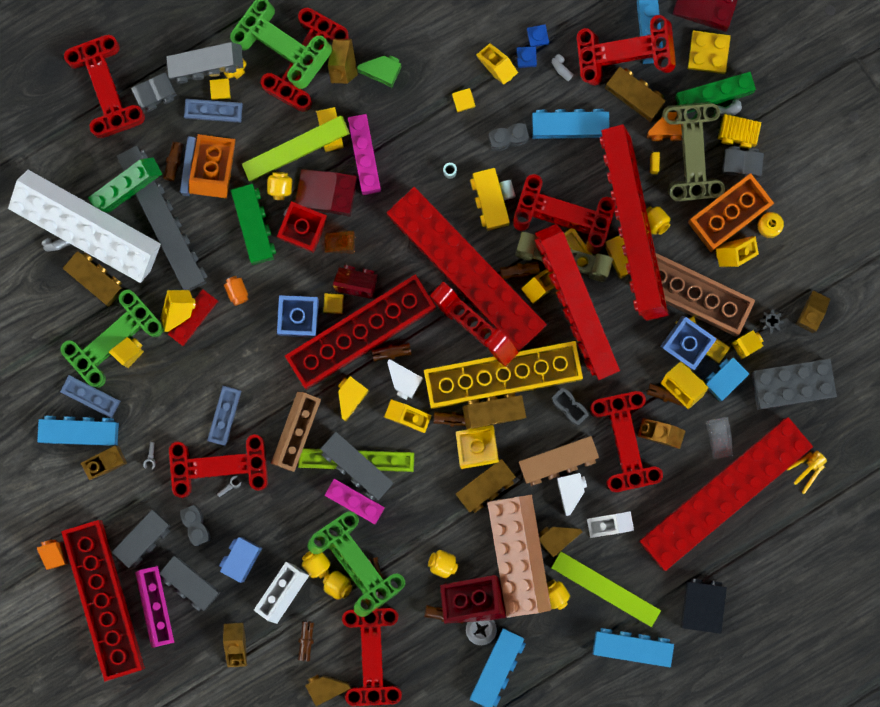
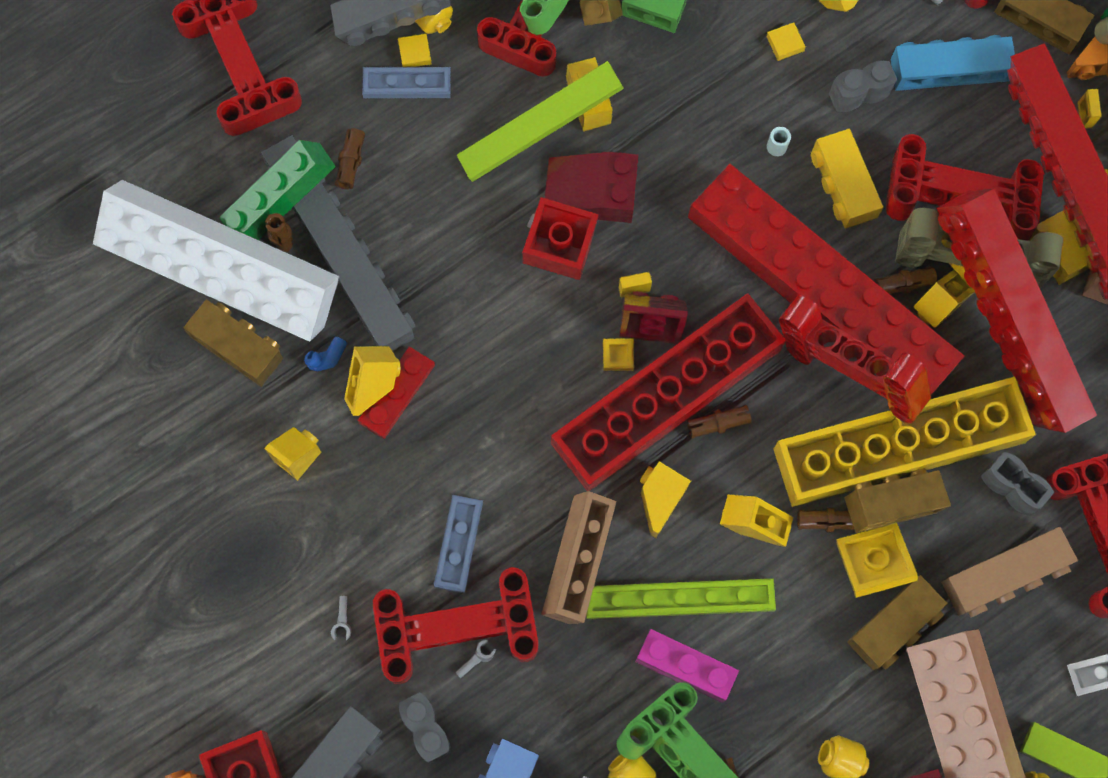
camera: 10 degrees left, 10 degrees down
dark azure brick [37,416,119,446] -> none
light grey arm [42,238,71,252] -> none
sand blue tile [60,375,121,418] -> none
bright green beam [61,290,164,388] -> none
pearl gold slope [81,445,127,480] -> none
dark grey brick [131,72,177,112] -> none
sand blue tile [180,136,197,197] -> none
orange slope [189,134,235,198] -> none
orange brick [224,276,248,306] -> none
green brick [231,184,276,265] -> none
yellow head [267,172,292,200] -> none
medium blue brick [277,295,319,338] -> none
dark grey brick [321,432,394,501] -> none
clear orange slope [325,231,355,254] -> none
dark pink brick [348,114,381,195] -> none
white slope [387,359,423,400] -> none
light aqua hinge [499,180,516,200] -> none
pearl gold slope [539,527,582,557] -> none
white slope [557,473,587,516] -> none
none -> reddish brown pin [265,213,293,252]
none -> blue arm [304,336,348,372]
none -> yellow tile [619,272,652,298]

